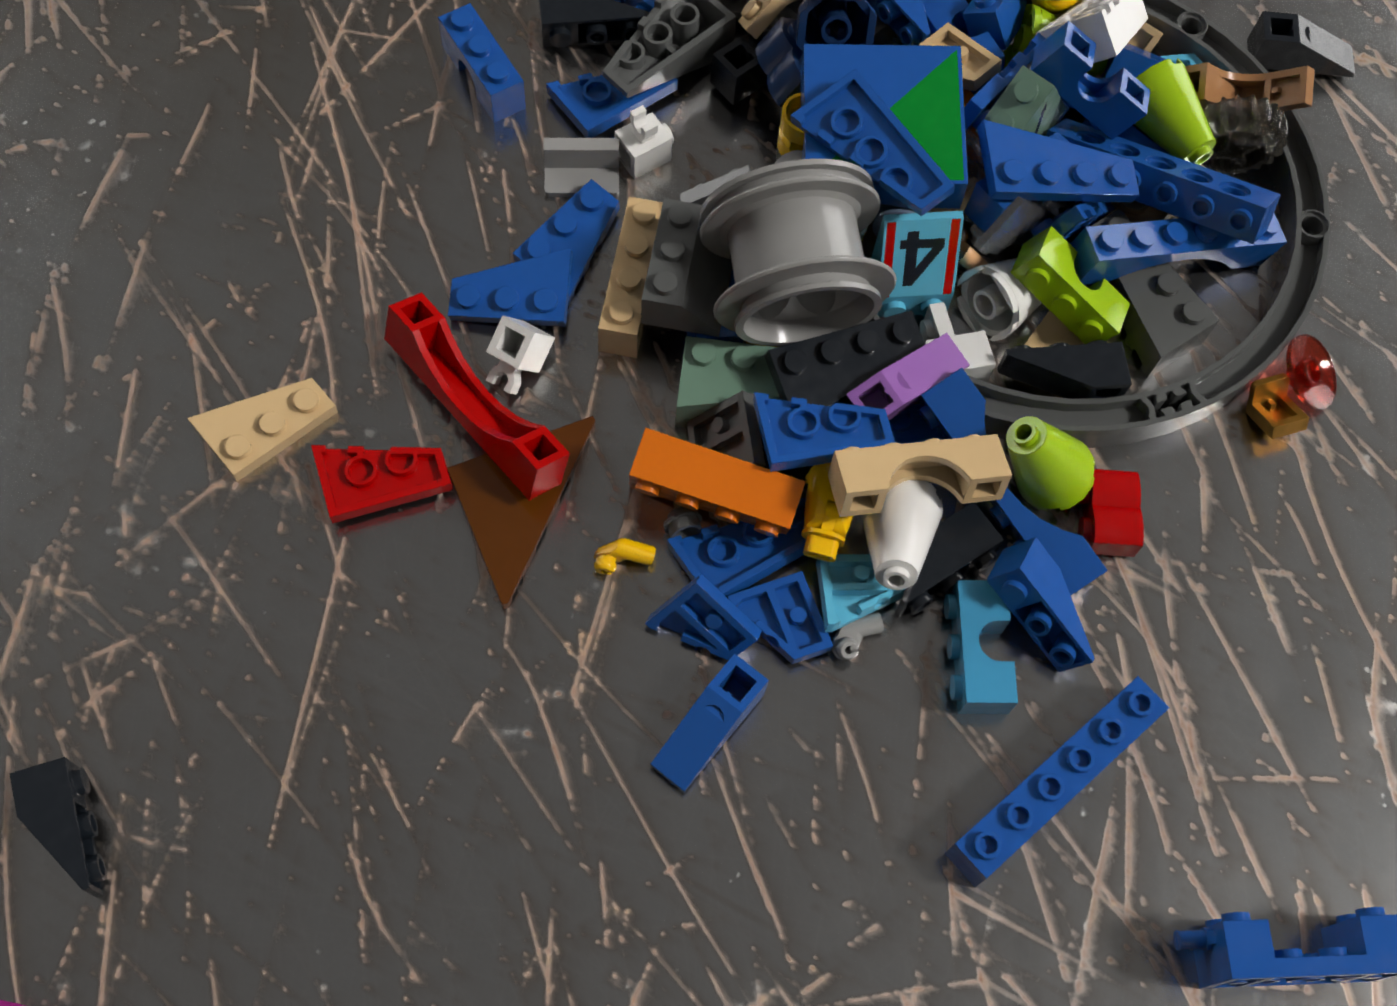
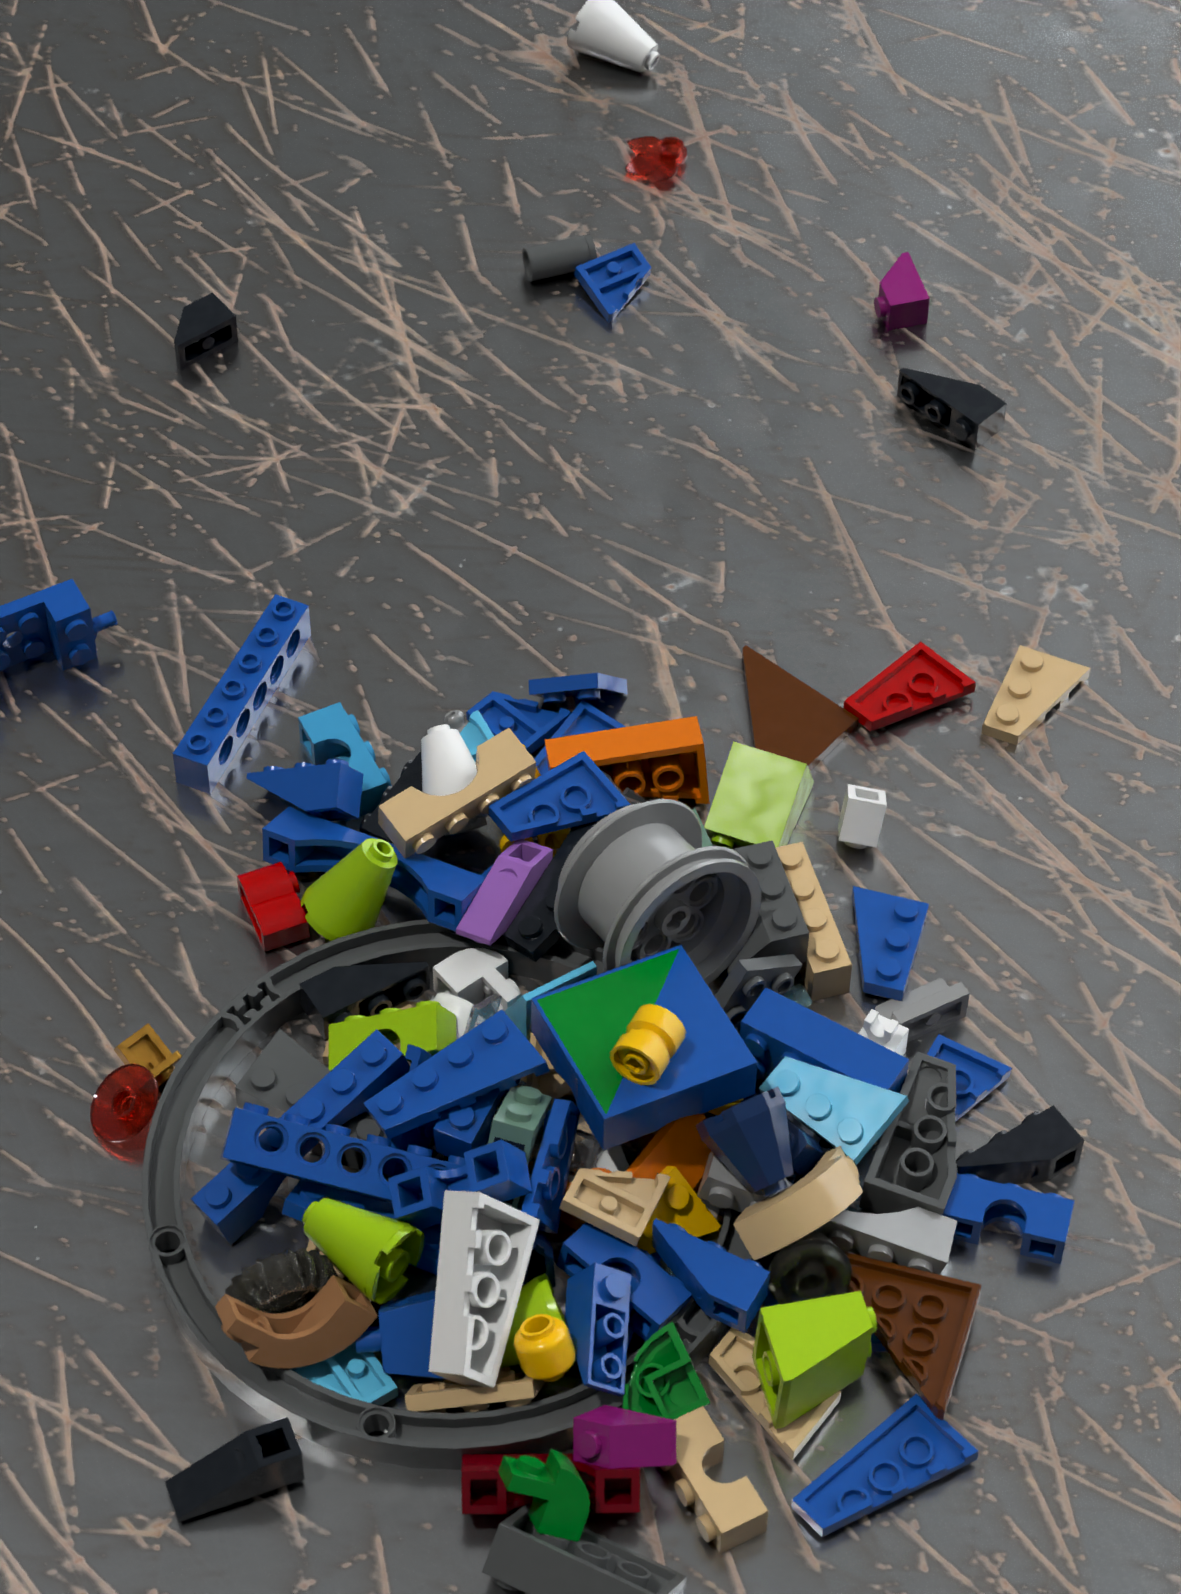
camera: 160 degrees right, 15 degrees down
red arch [384,292,570,501] -> none
blue arch [438,3,526,123] -> none
blue wing [448,248,573,327] -> none
yellow arm [593,538,656,575] -> none
blue slope [650,653,769,792] -> none
blue wing [790,68,955,216] -> none
none -> yellow wheel [610,1004,686,1086]
none -> lime slope [704,741,814,849]
none -> blue brick [740,987,909,1140]
none -> medium azure wing [759,1056,909,1165]

